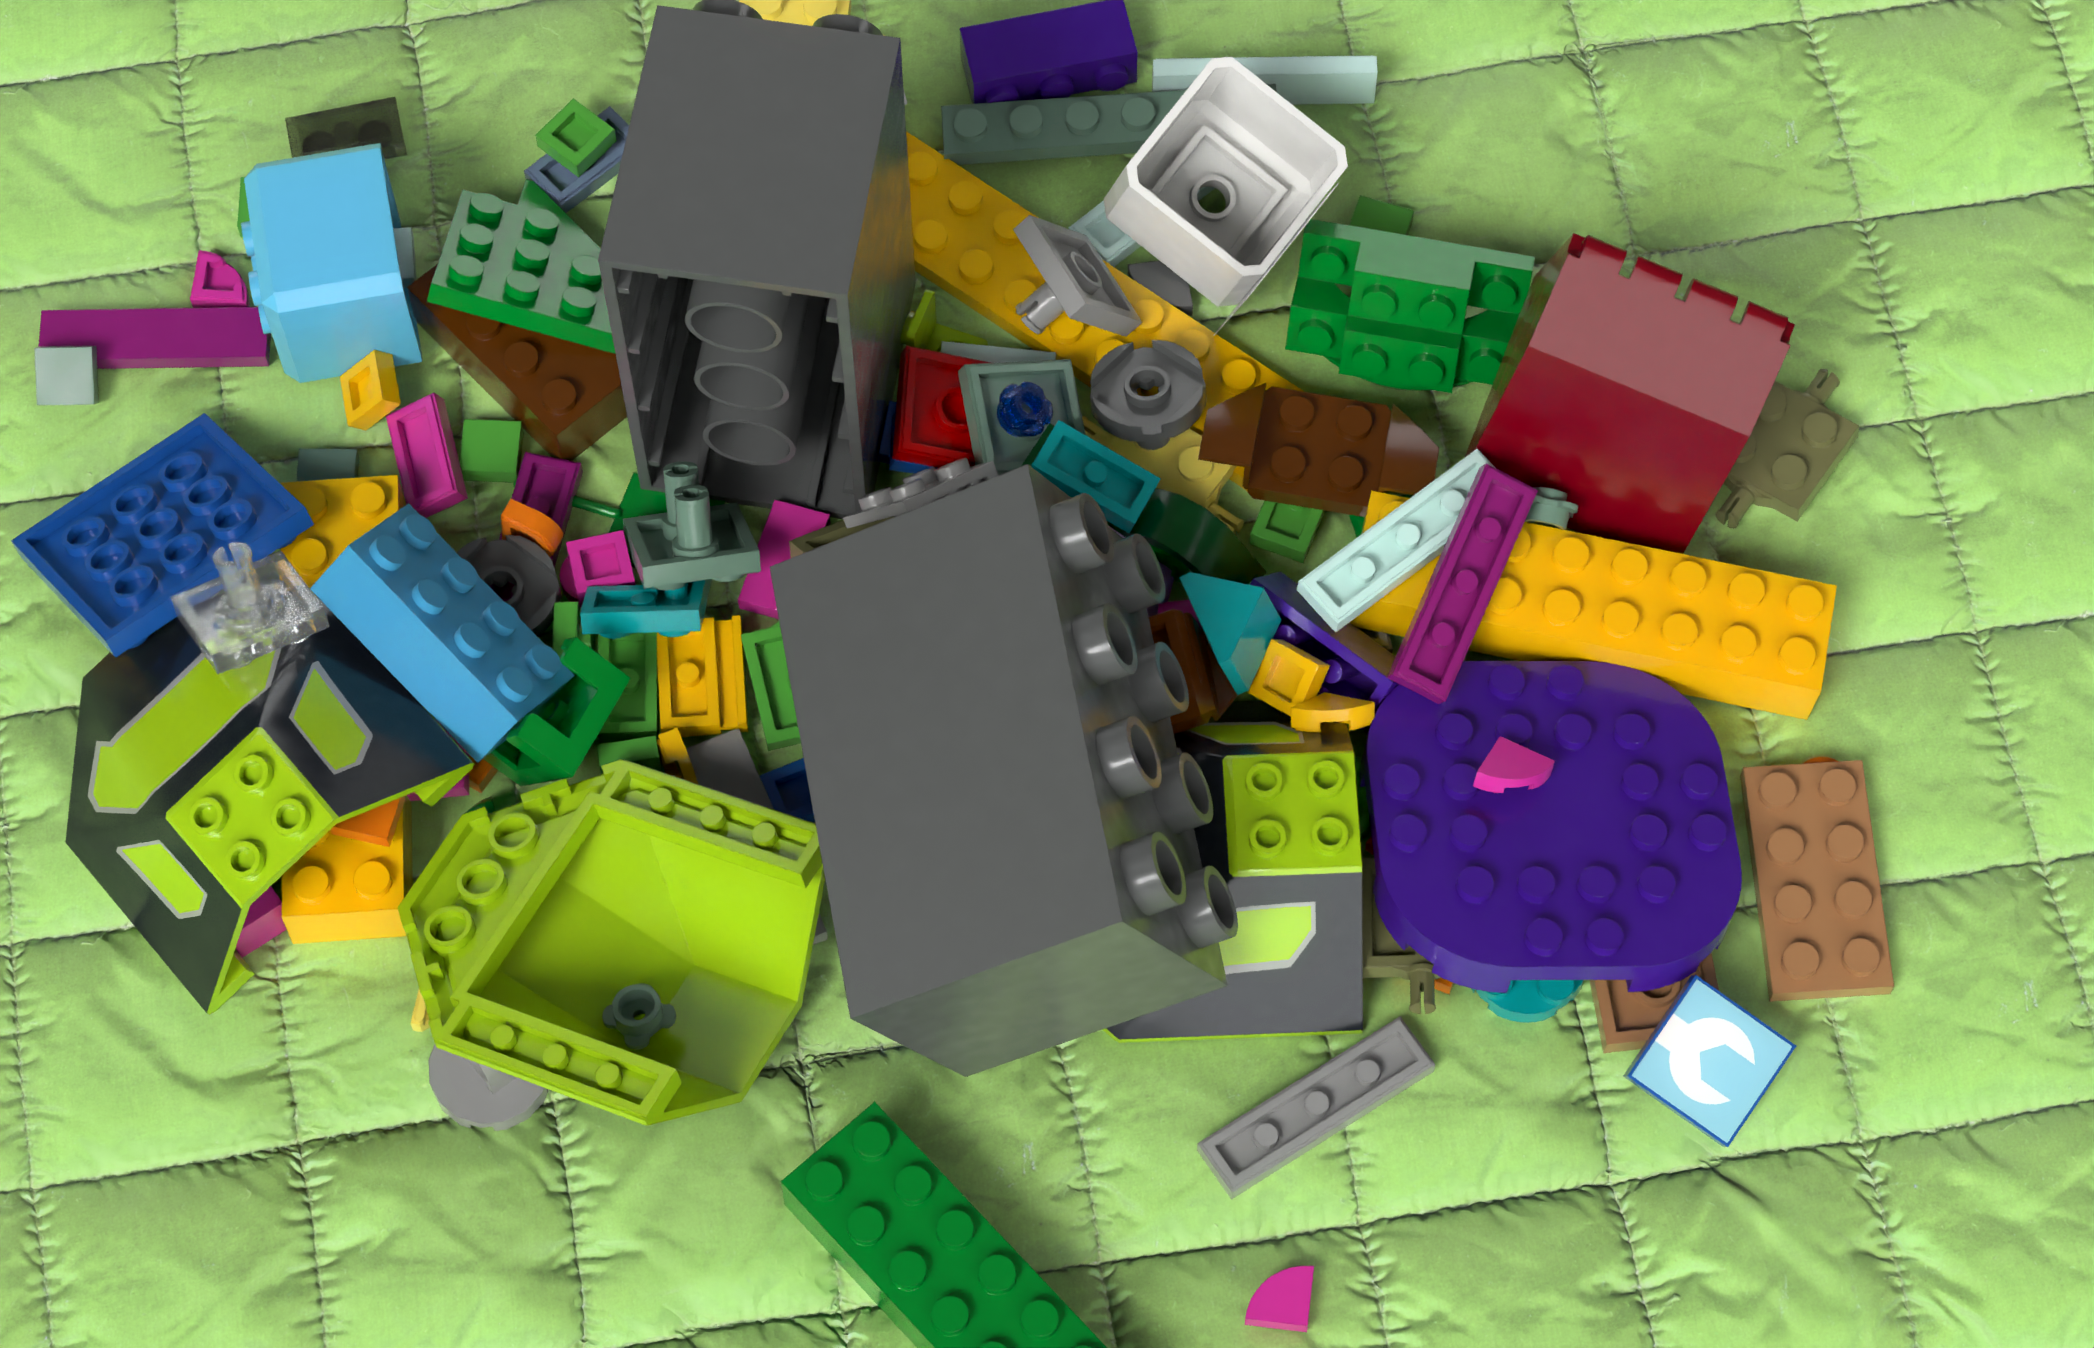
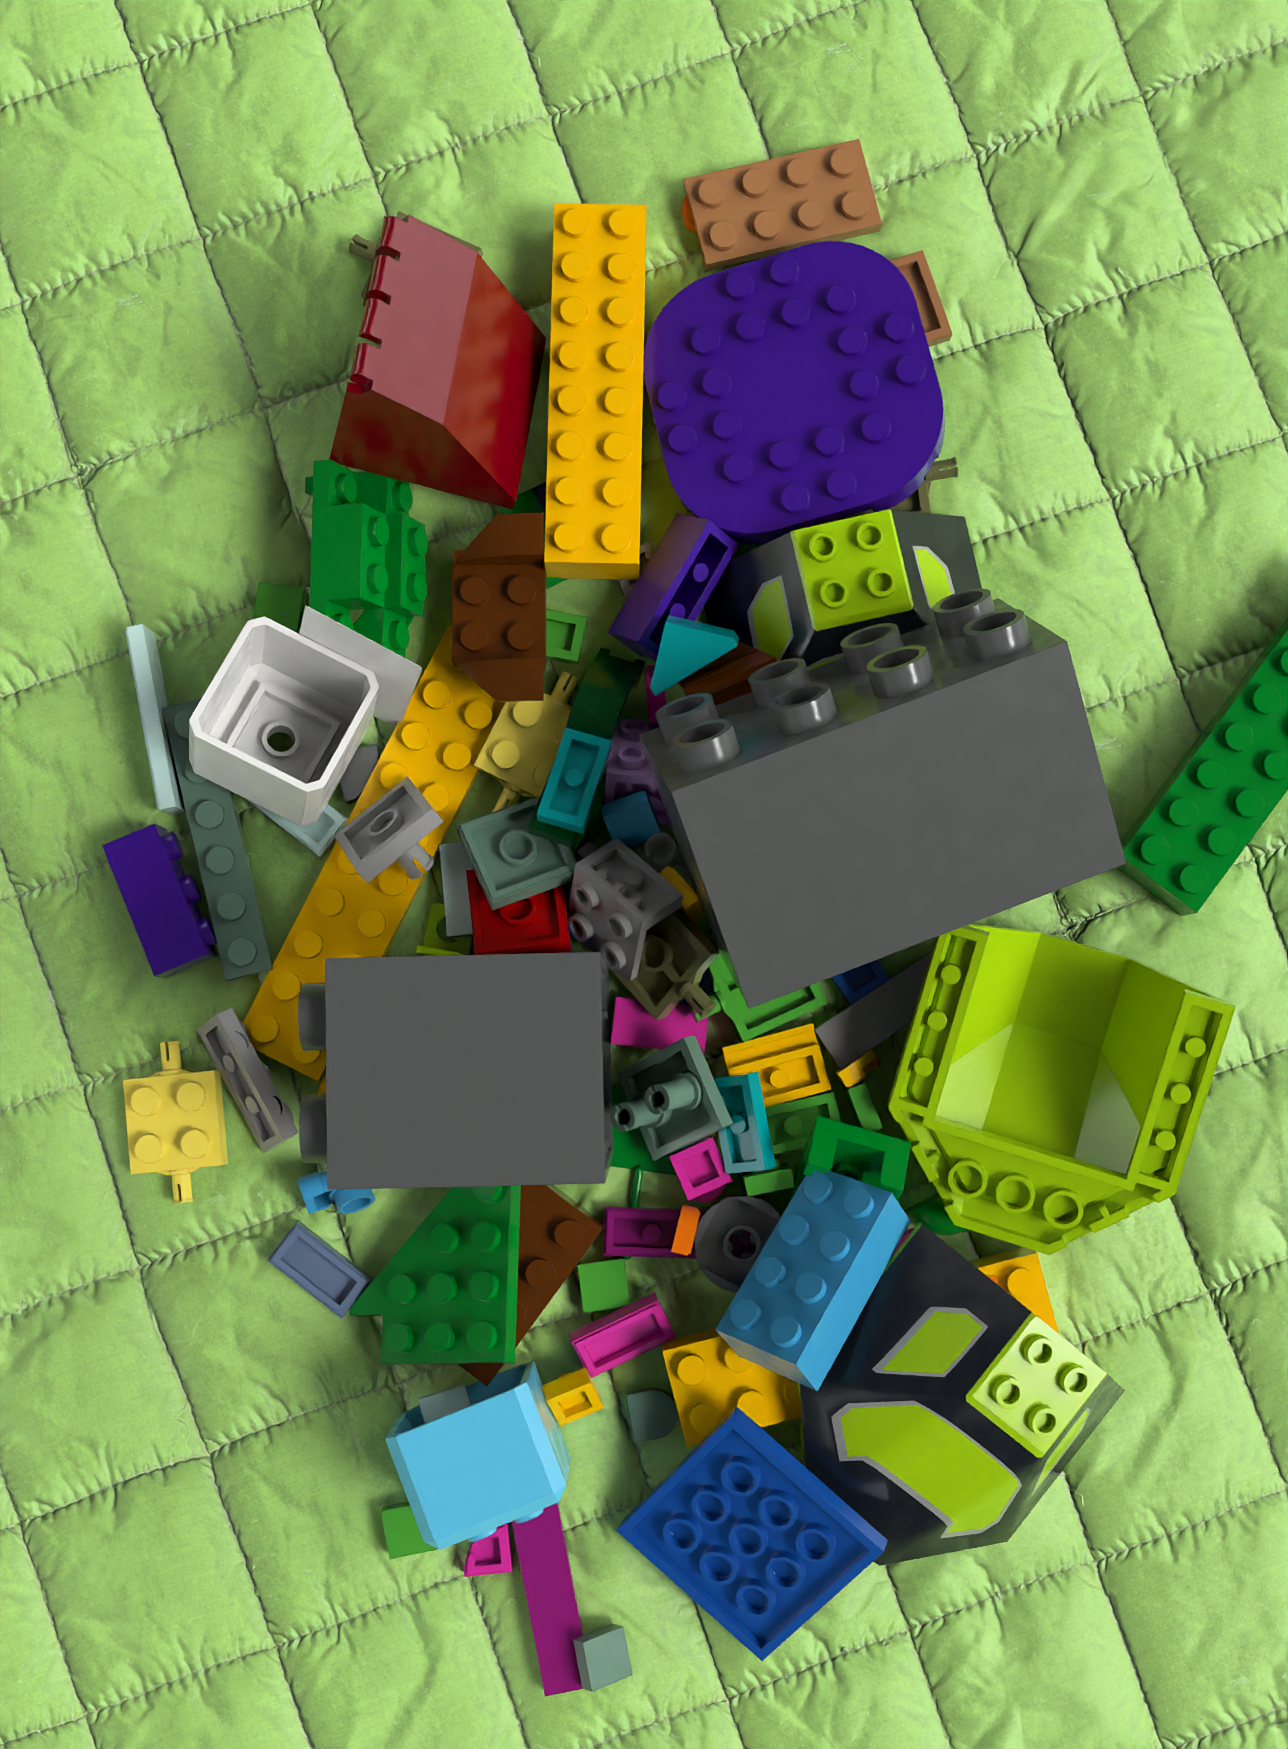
camera: 100 degrees left, 20 degrees up
clear plate [171,542,330,674] -> none
clear smoke plate [285,97,407,159] -> none
bright green tile [535,98,617,178] -> none
sand green plate [602,983,676,1050] -> none
clear blue plate [997,381,1053,437] -> none
dark grey plate [1090,340,1207,450] -> none
light grey tile [1197,1016,1435,1200] -> none
dark pink tile [1244,1266,1314,1332] -> none
yellow plate [1248,639,1330,717] -> none
yellow tile [1291,692,1375,732] -> none
light aqua tile [1297,449,1495,633] -> none
magenta tile [1387,463,1538,704] -> none
dark pink tile [1473,736,1555,793] -> none
sand green plate [1525,487,1579,530] -> none
tile [1623,975,1796,1147] -> none

